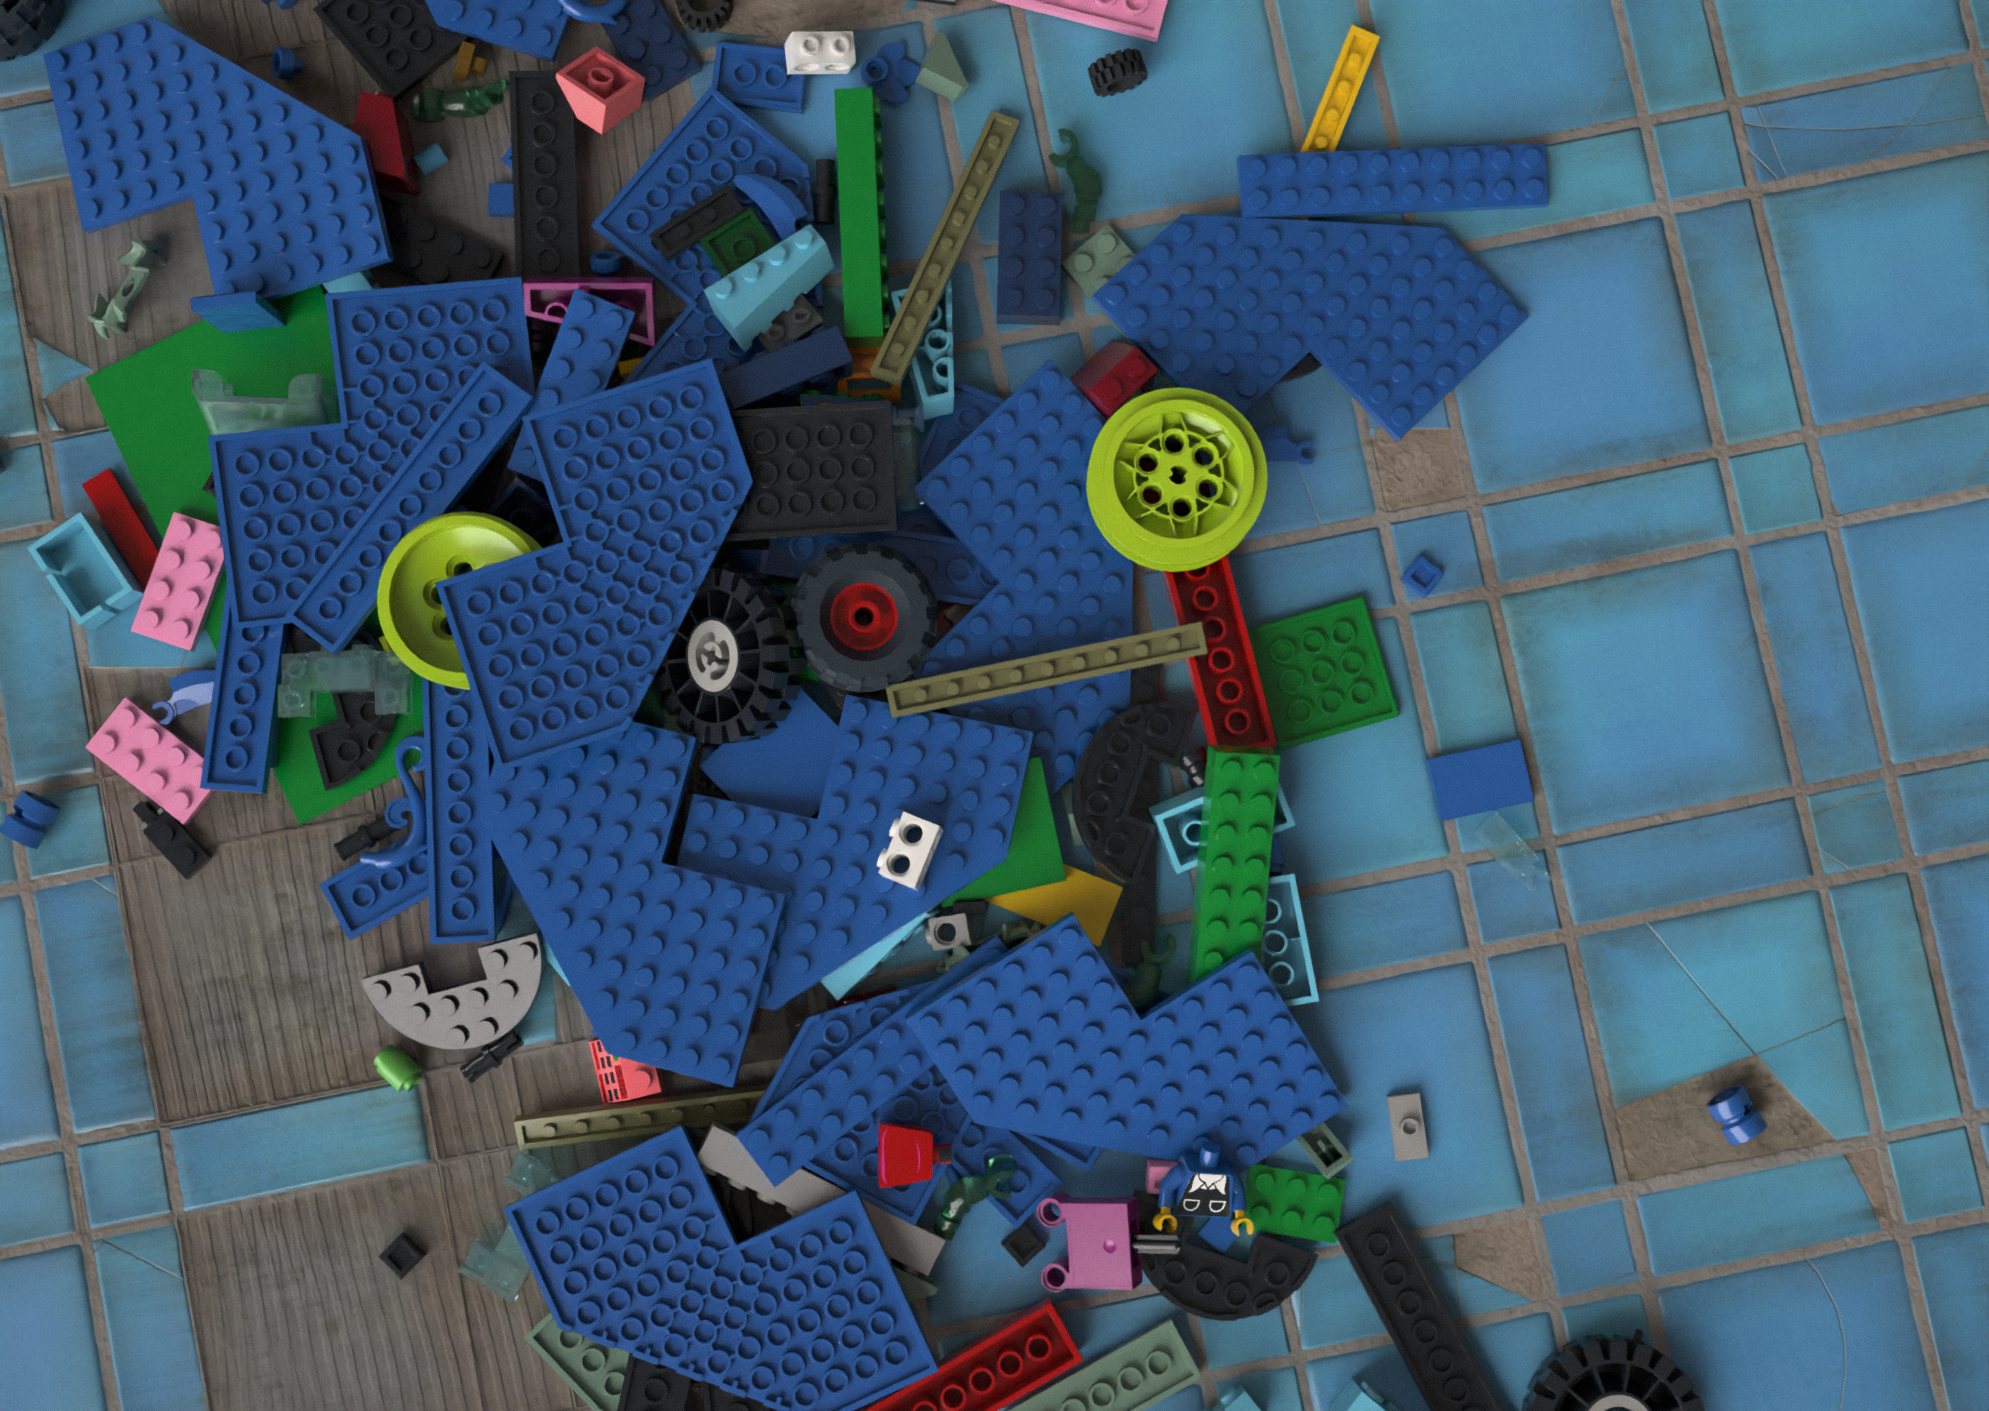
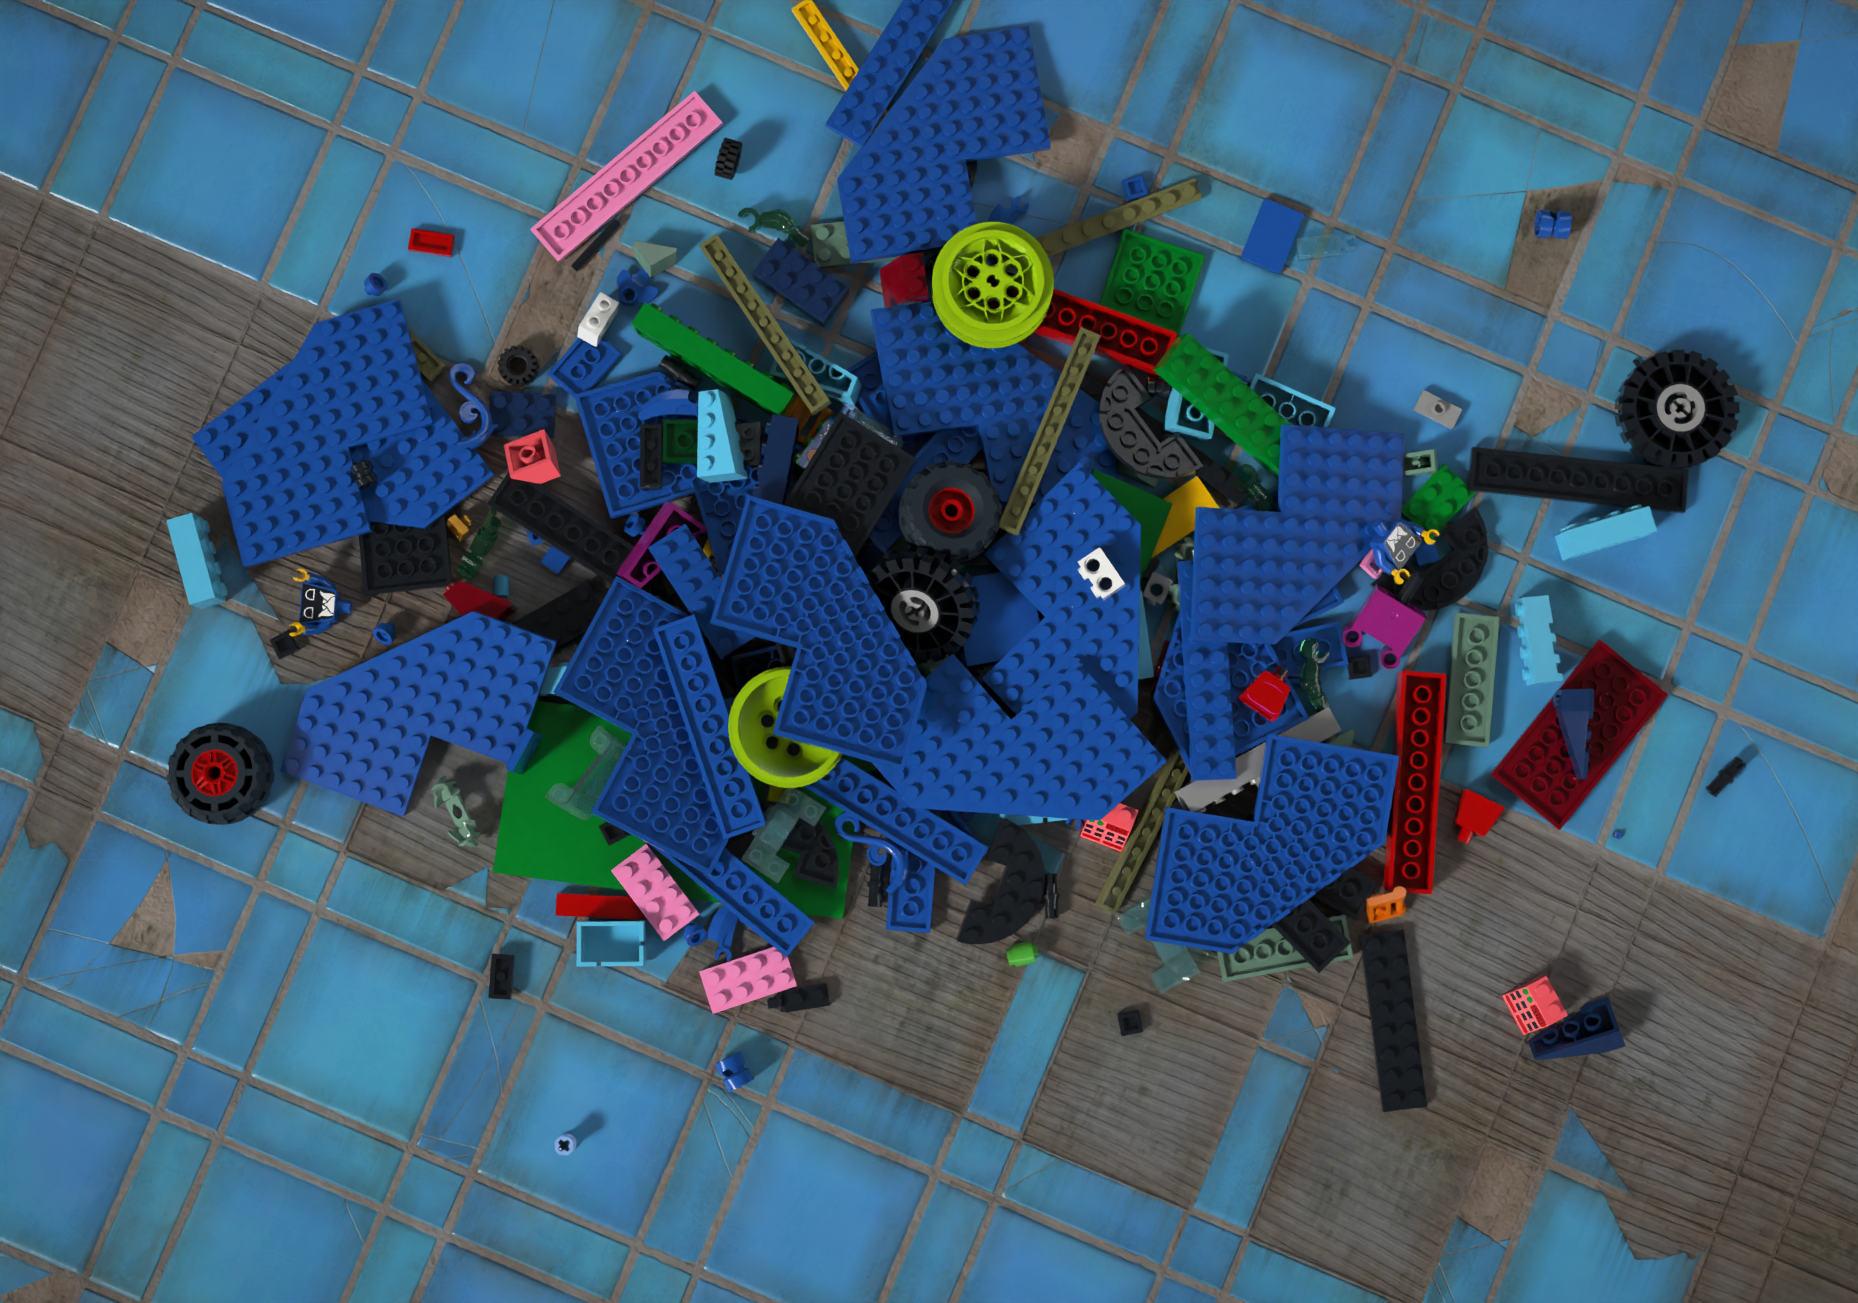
camera: 60 degrees left, 0 degrees up
none -> blue tile [683,923,707,946]
none -> olive plate [995,178,1202,272]

